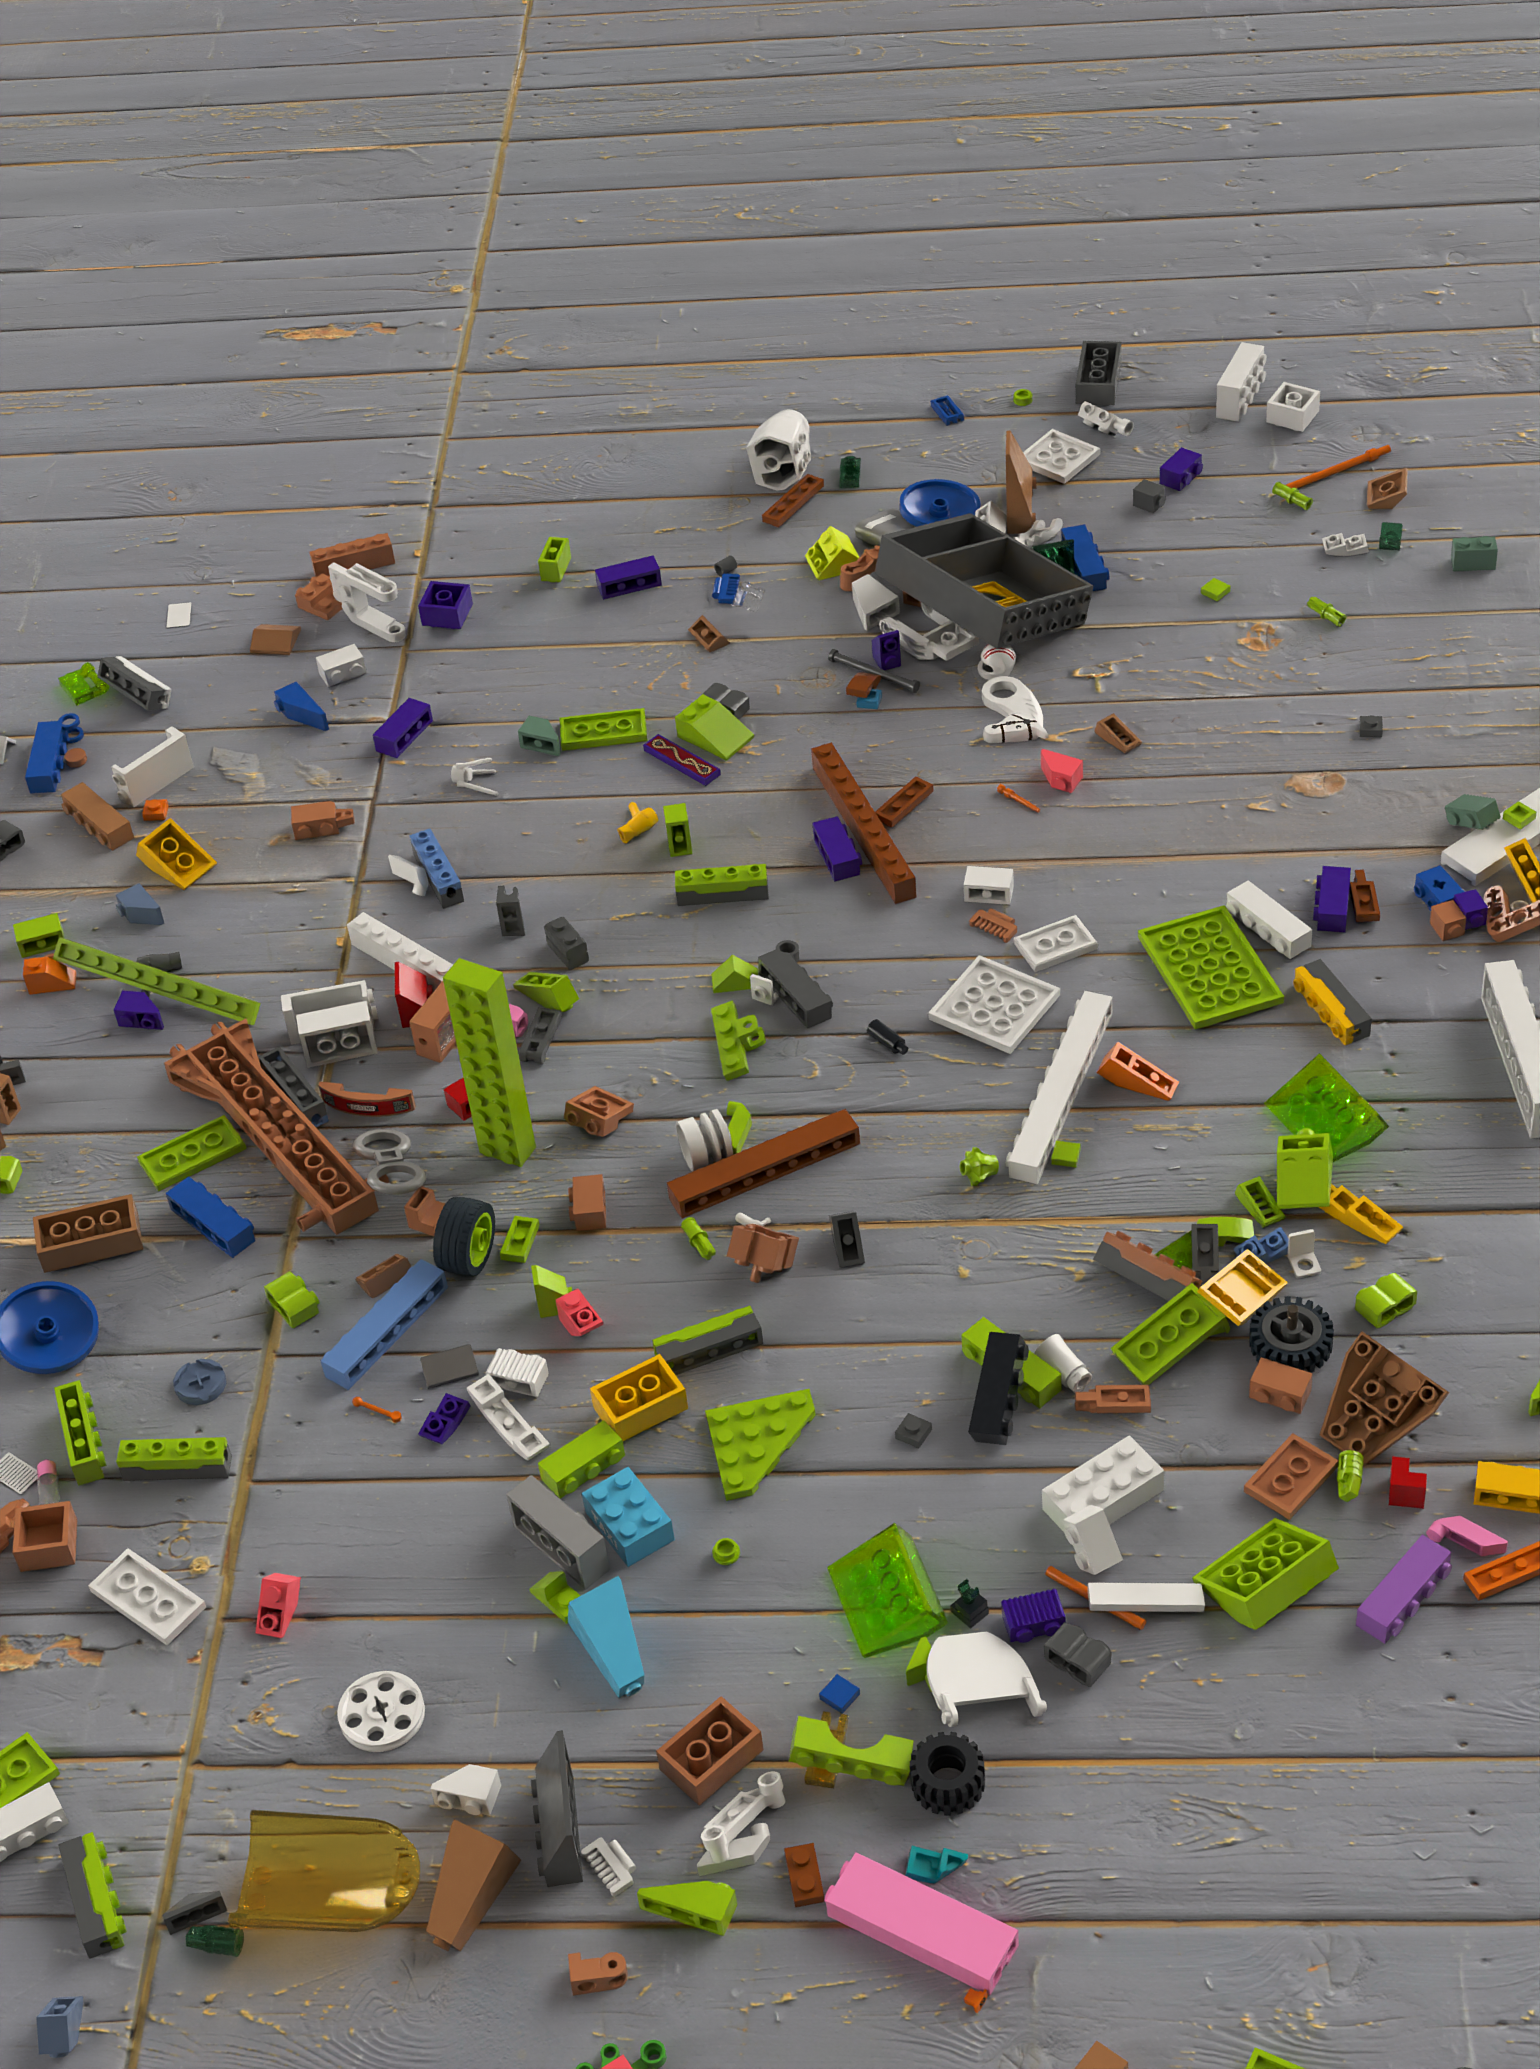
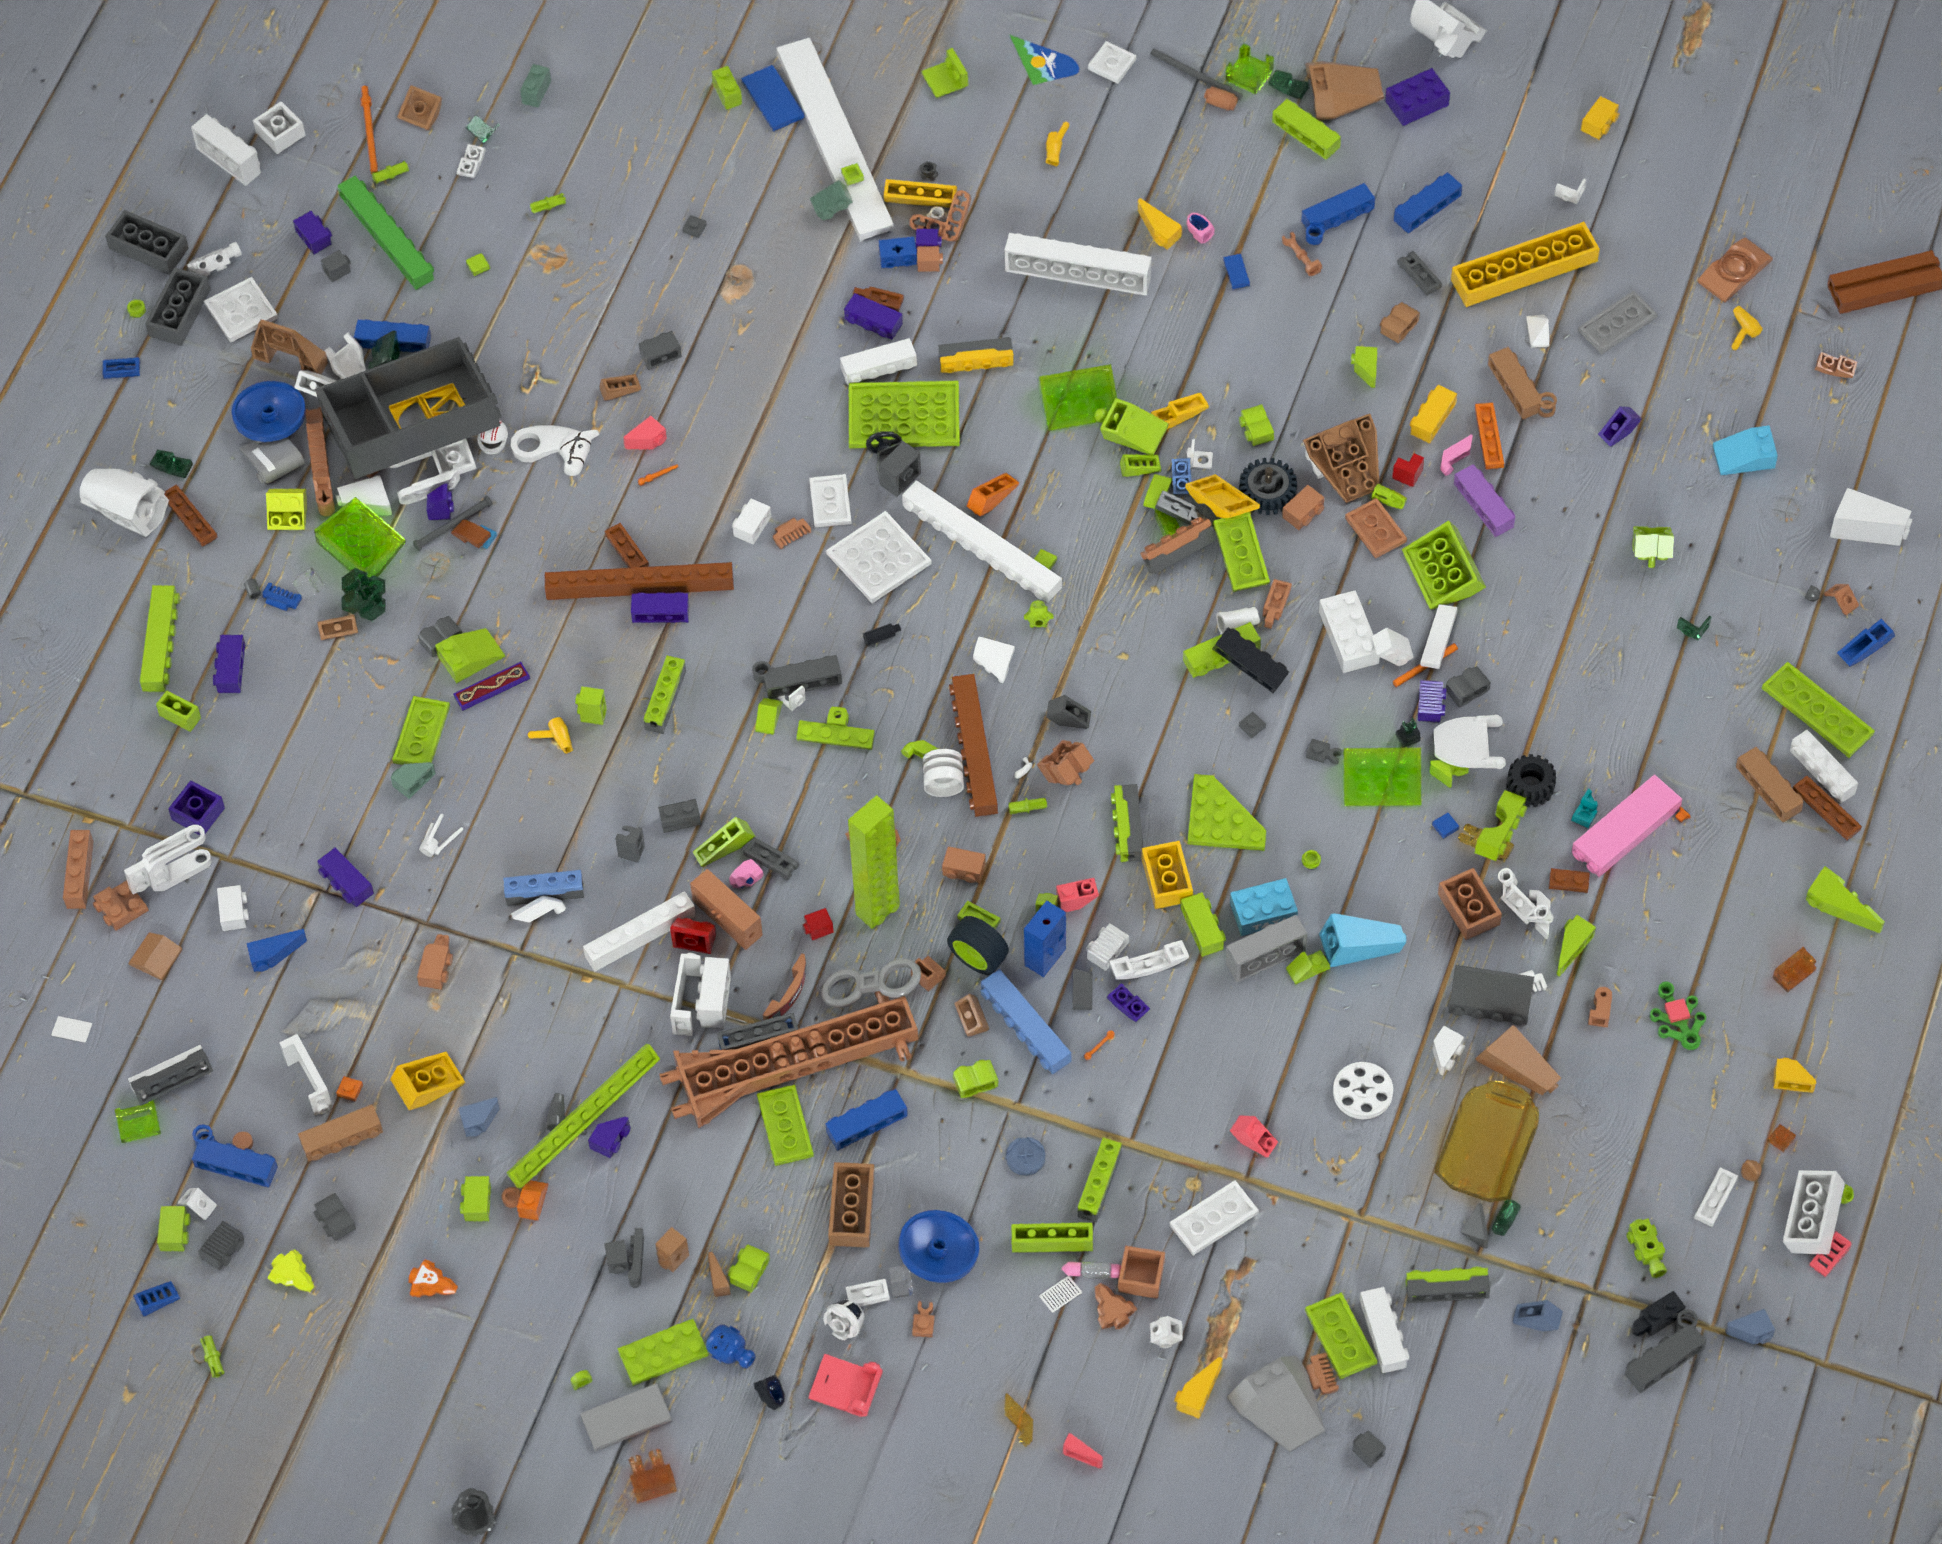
camera: 75 degrees left, 15 degrees up
none -> lime brick [140,585,180,692]
none -> dark grey brick [145,267,211,346]
none -> clear neon green slope [314,497,406,586]
none -> bright green brick [337,175,434,290]
none -> clear green brick [342,568,386,621]
none -> dark grey brick [638,331,682,370]
none -> dark grey piece [866,431,921,497]
none -> white slope [973,637,1015,684]
none -> blue brick [1024,900,1066,977]
none -> dark grey plate [1306,739,1342,764]
none -> brick [1632,526,1674,568]
none -> clear green bracket [1677,616,1712,641]

